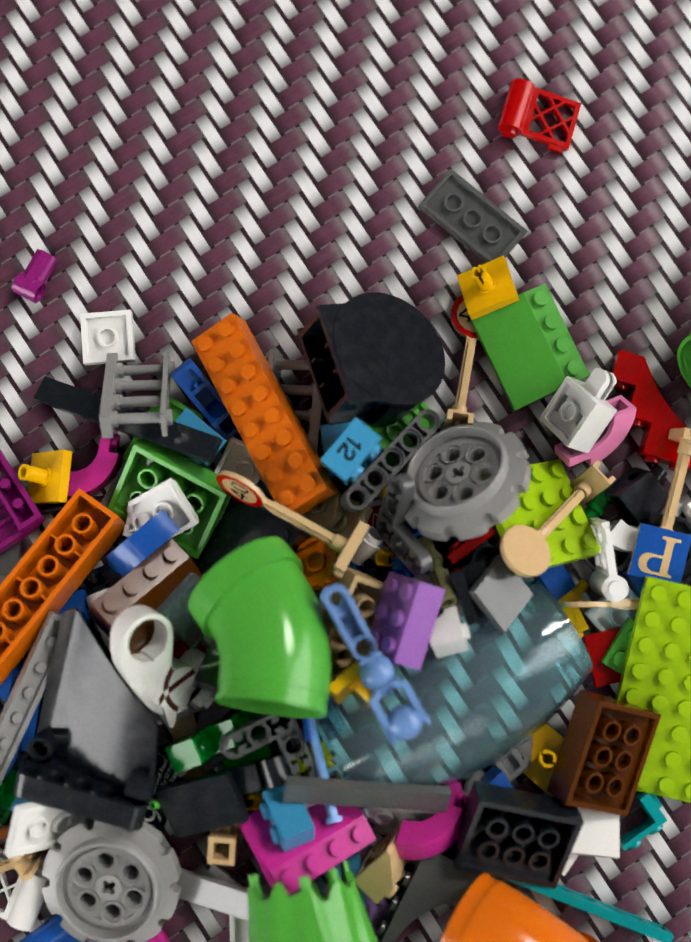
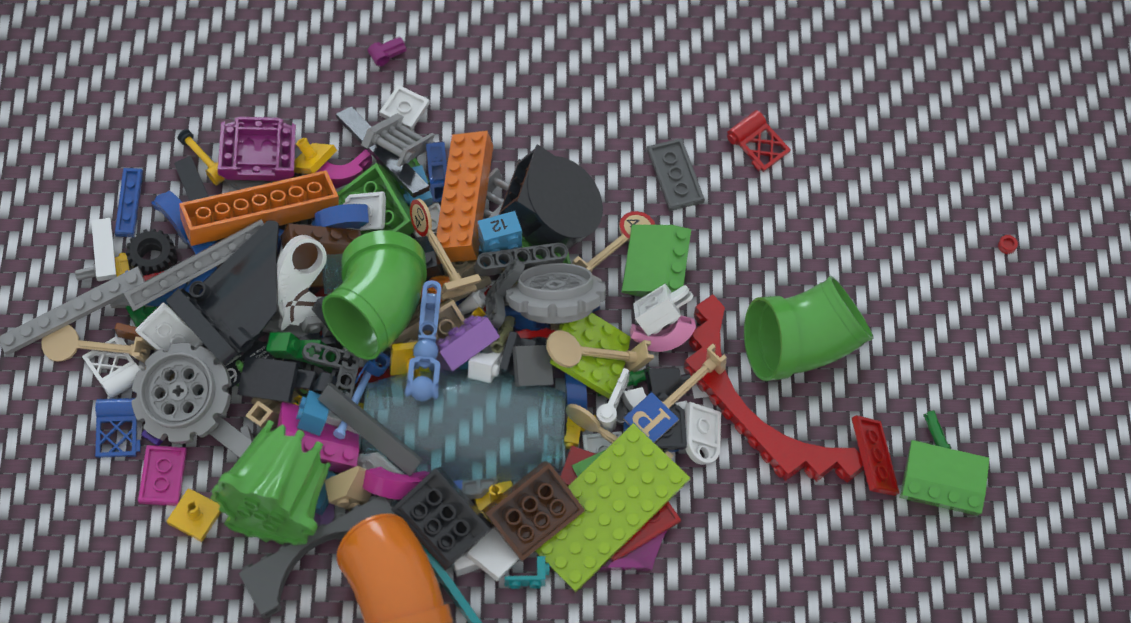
camera: 30 degrees right, 20 degrees down
yellow tile [457,255,520,320] -> none

